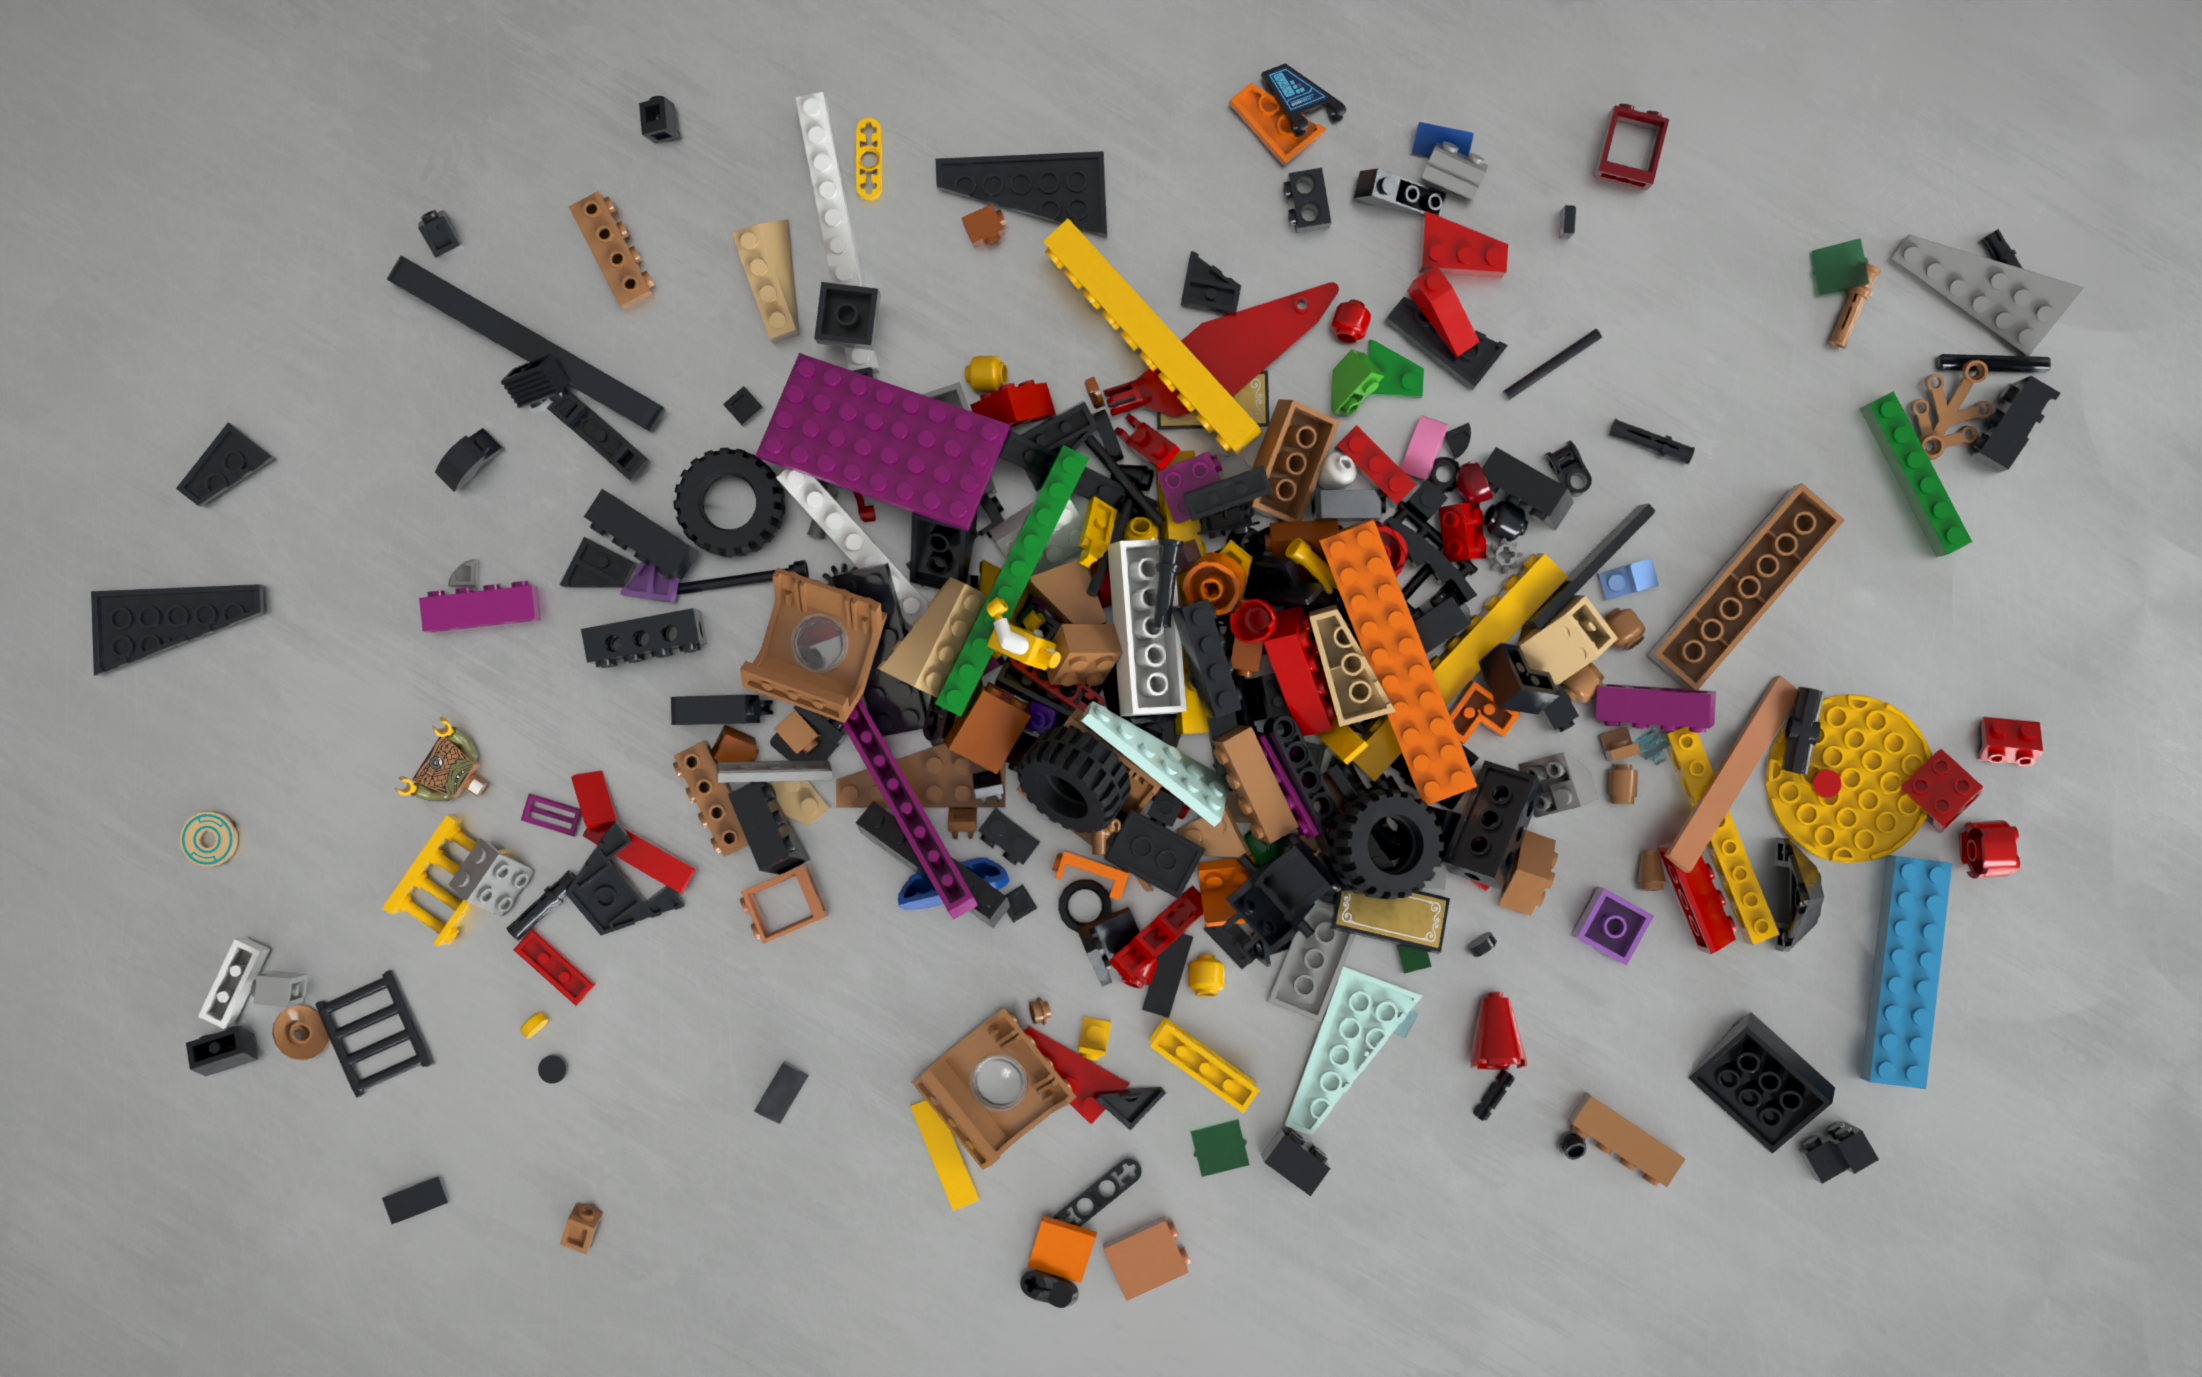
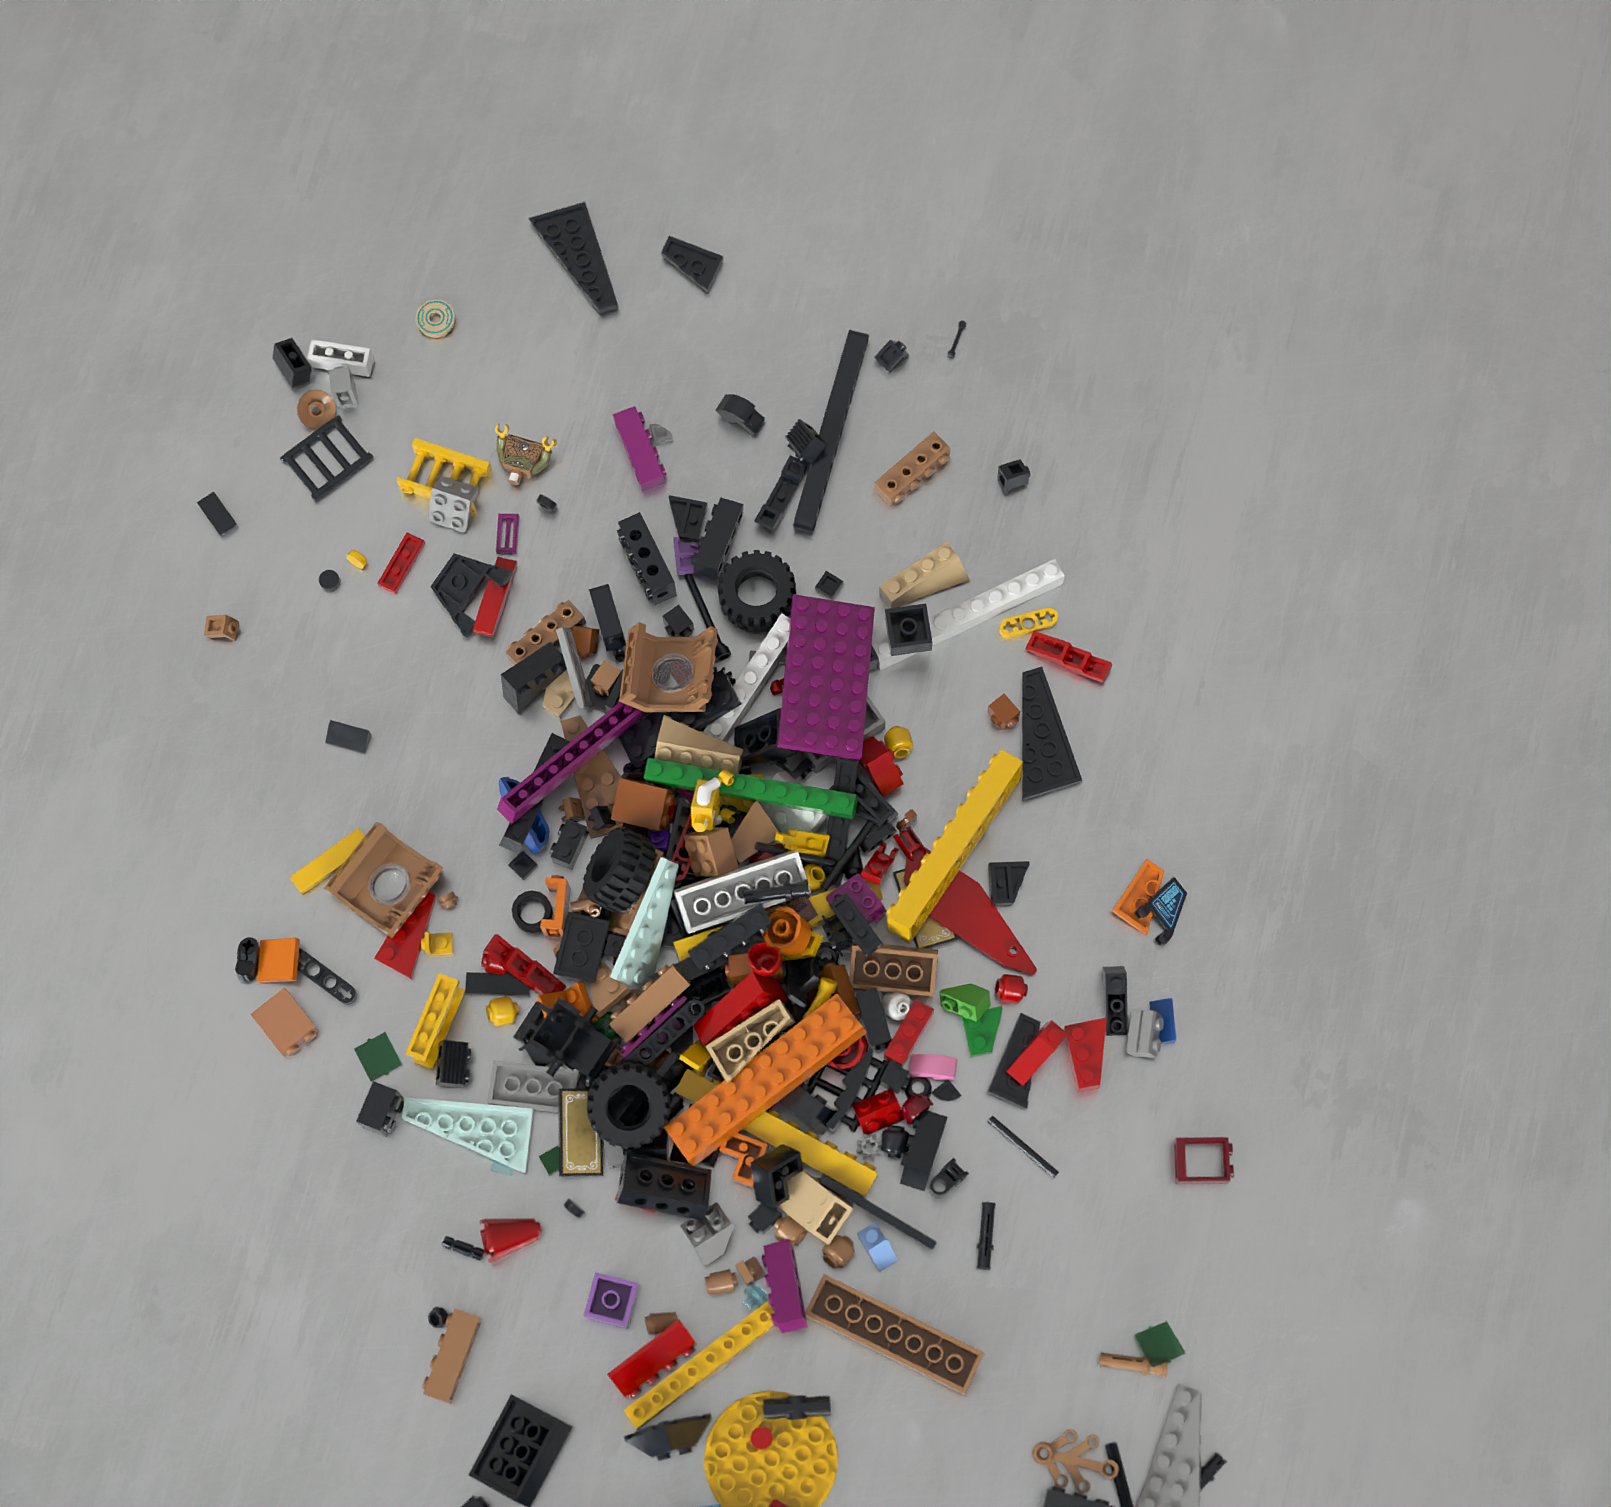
camera: 75 degrees right, 15 degrees down
black pin [506,870,576,941] -> none
red slope [571,770,617,832] -> none
nougat window [740,864,828,944] -> none
black bracket [1077,907,1140,987] -> none
black tile [1093,1087,1166,1131] -> none
black brick [1283,167,1332,234] -> none
medium nougat brick [1499,830,1558,916] -> none
black tile [1559,205,1576,239] -> none
nougat tile [1664,675,1798,873] -> none
green brick [1859,391,1972,557] -> none
none -> black brick [435,1040,471,1088]
none -> black tile [536,494,557,511]
none -> black brick [662,604,694,637]
none -> black hinge [947,321,966,358]
none -> red slope [1025,631,1113,683]

